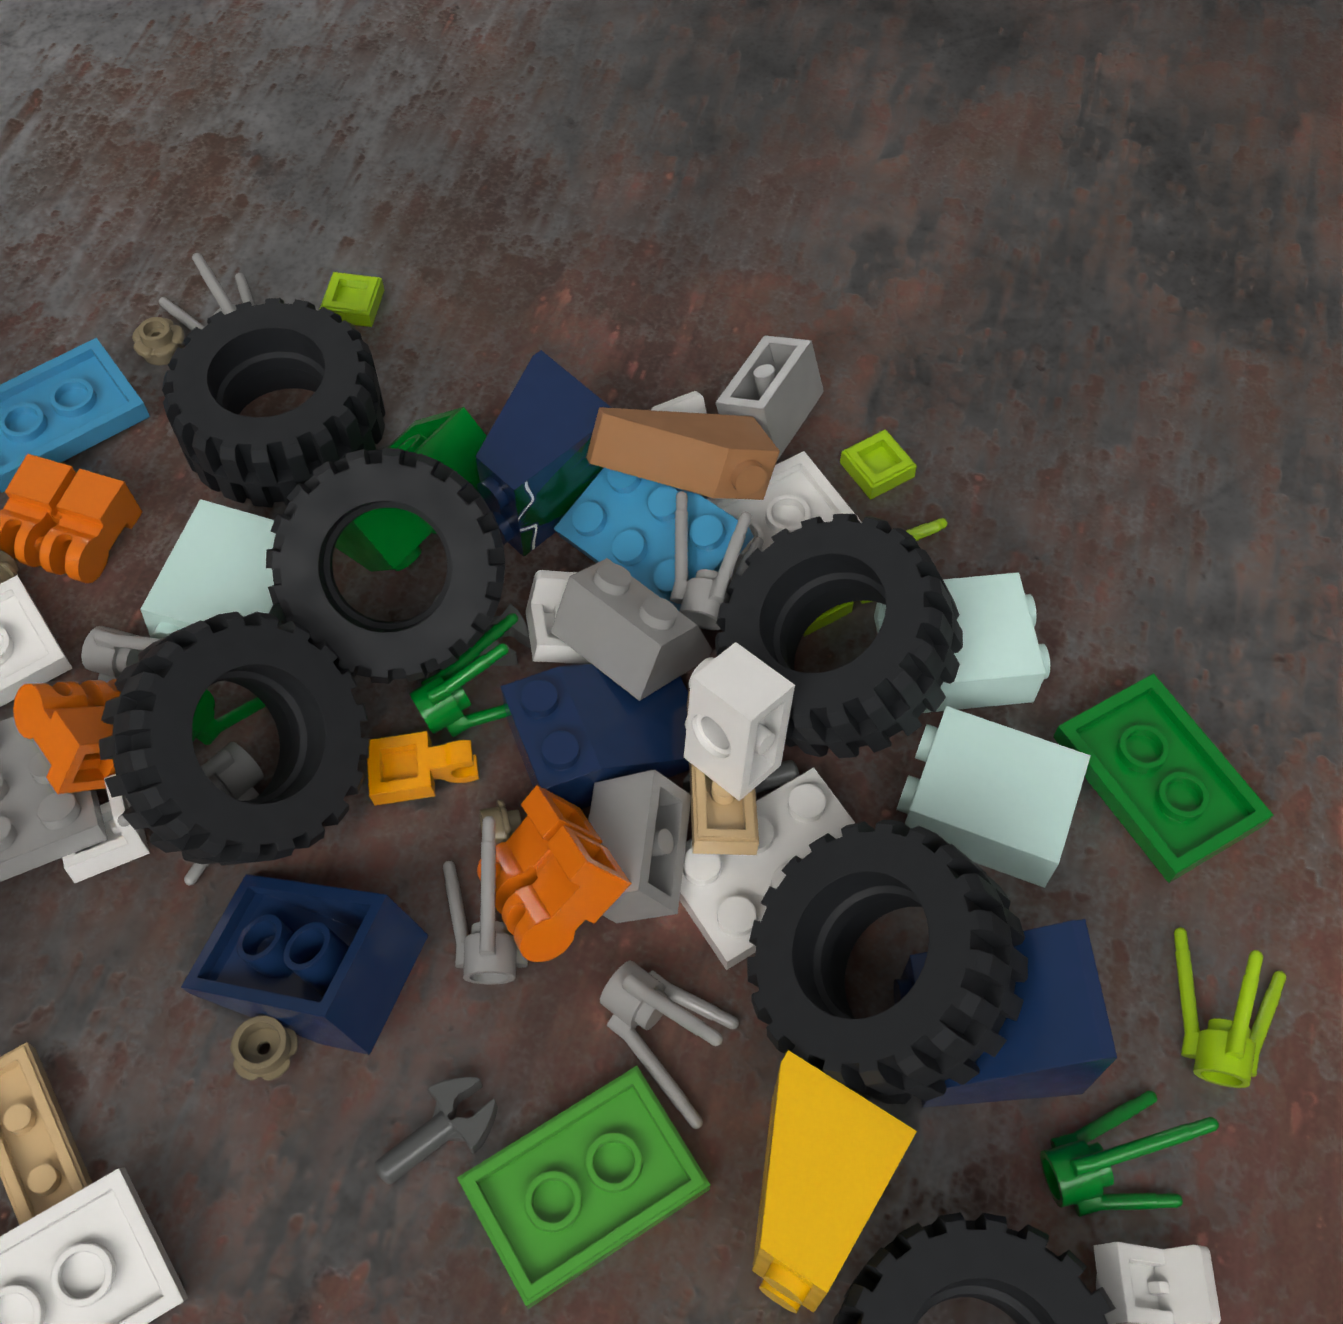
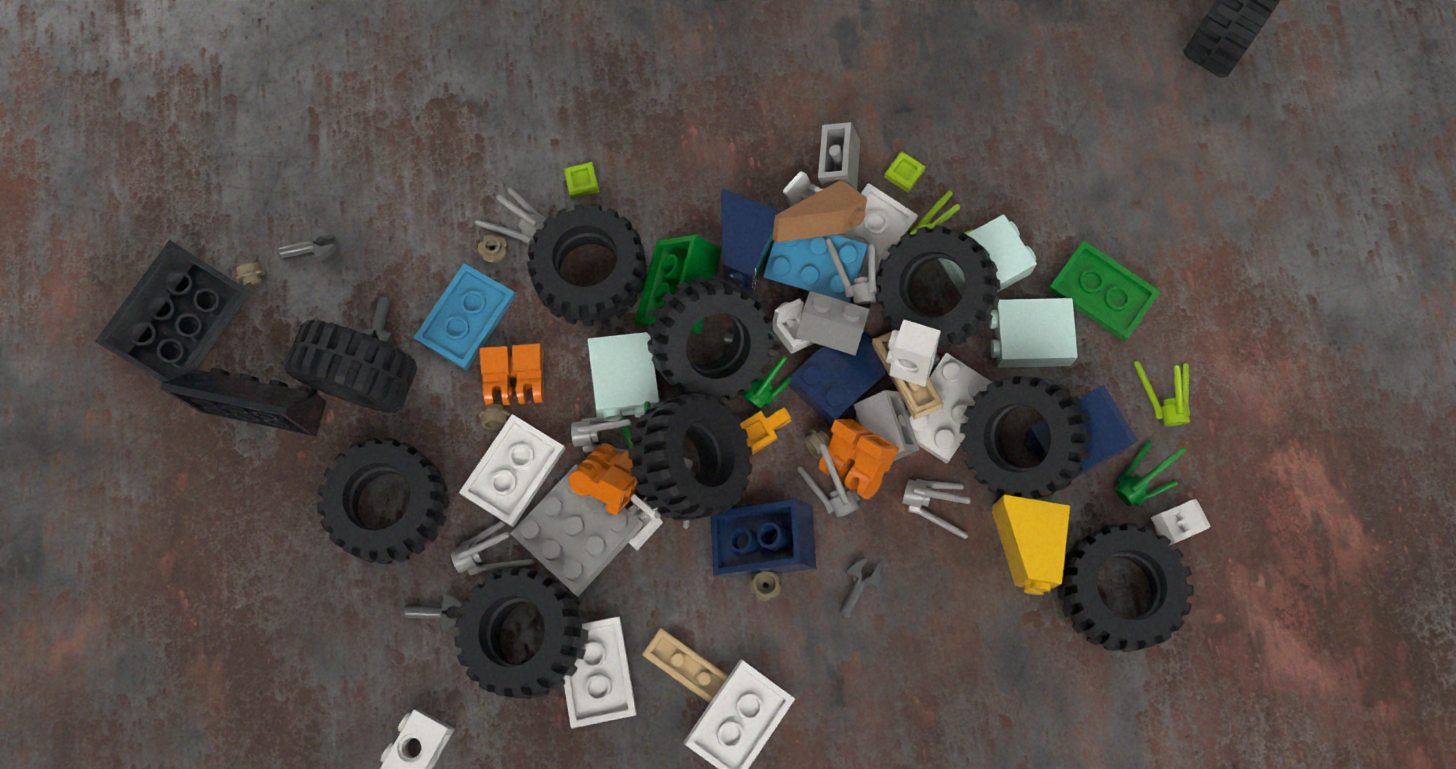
camera: 20 degrees left, 15 degrees up
bright green tile [457,1066,711,1309] -> none

